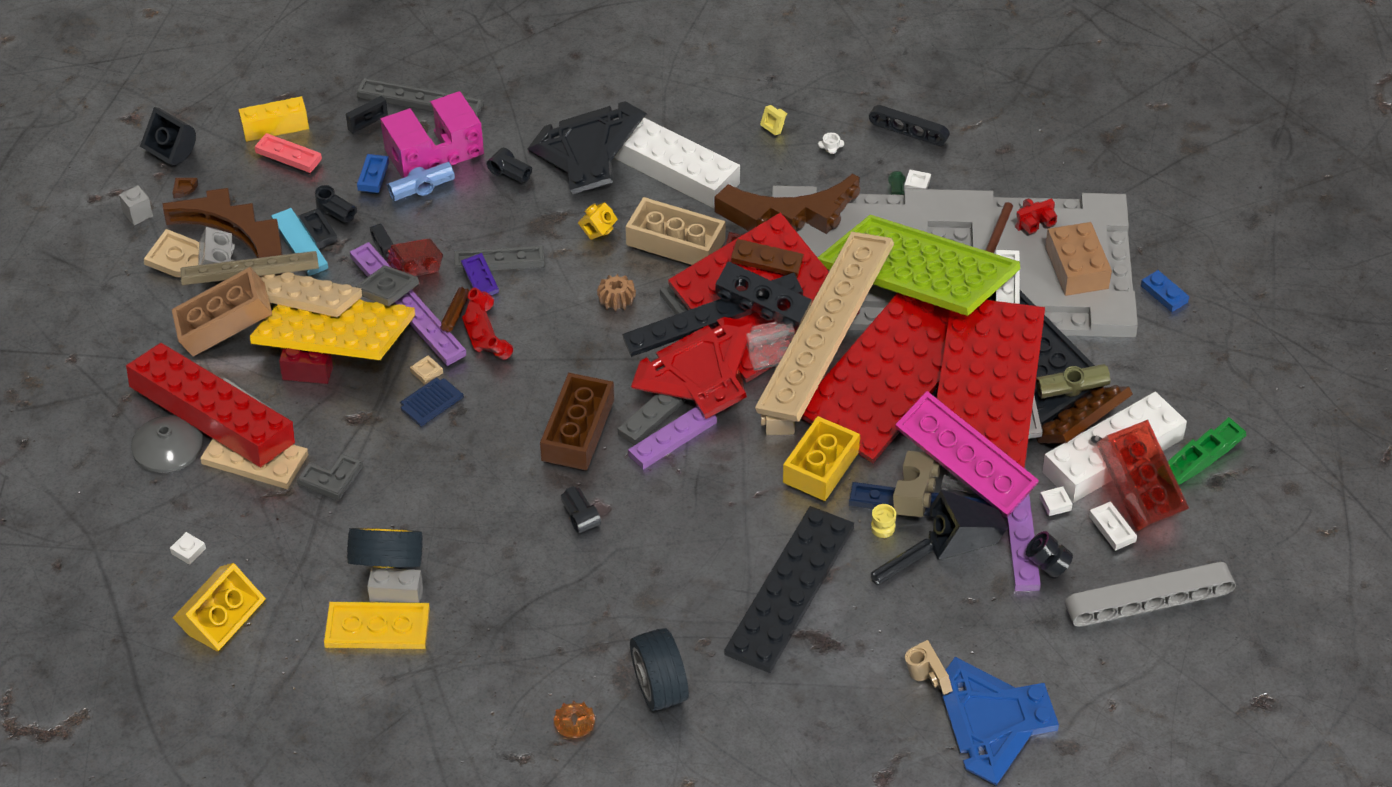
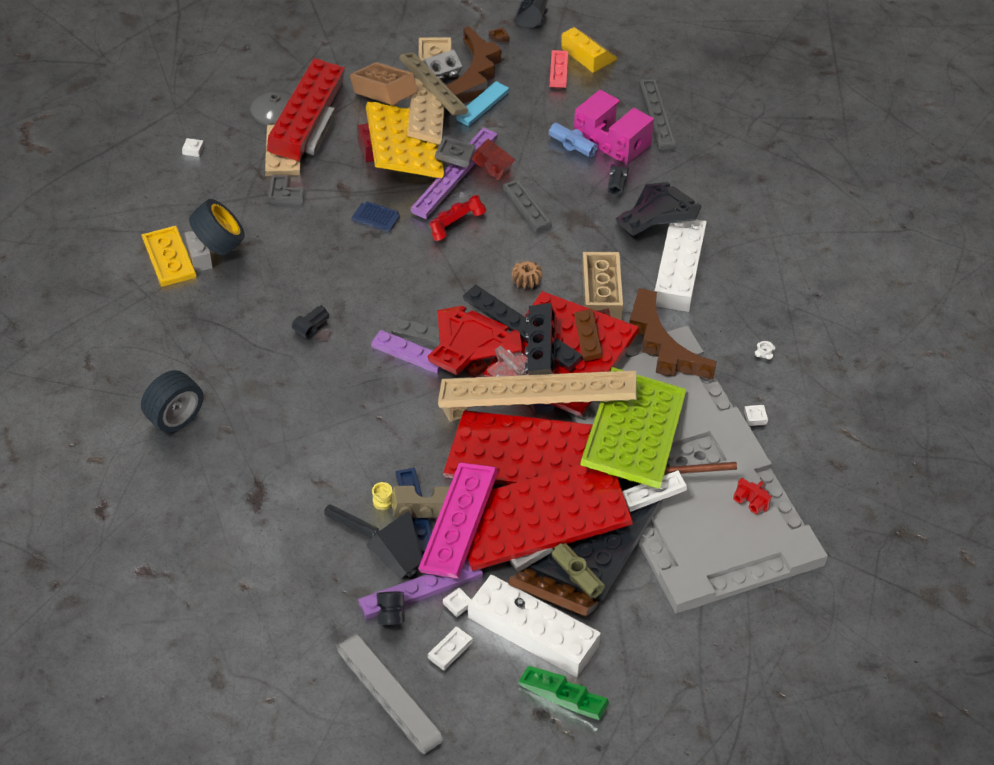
camera: 65 degrees right, 0 degrees up
light grey brick [119,186,153,226] -> none
yellow slope [172,563,266,651] -> none
black plate [298,208,338,249] -> none
black piece [315,185,357,223] -> none
black plate [346,96,388,134] -> none
blue plate [357,154,389,193] -> none
black beam [370,223,396,260] -> none
tan tile [410,355,443,385] -> none
reddish brown axle [440,287,469,333] -> none
dark purple plate [461,253,499,295] -> none
reddish brown brick [540,372,614,470] -> none
clear orange gear [554,700,595,738] -> none
yellow brick [578,202,618,240] -> none
black plate [724,506,854,673] -> none
light yellow tile [760,105,788,135] -> none
yellow brick [783,416,860,501] -> none
black beam [869,105,950,146] -> none
clear green pin [888,171,905,195] -> none
tan plate [905,640,953,695] -> none
blue plate [943,657,1059,786] -> none
medium nougat brick [1045,222,1112,296] -> none
clear red brick [1096,420,1189,532] -> none
blue plate [1141,270,1189,312] -> none

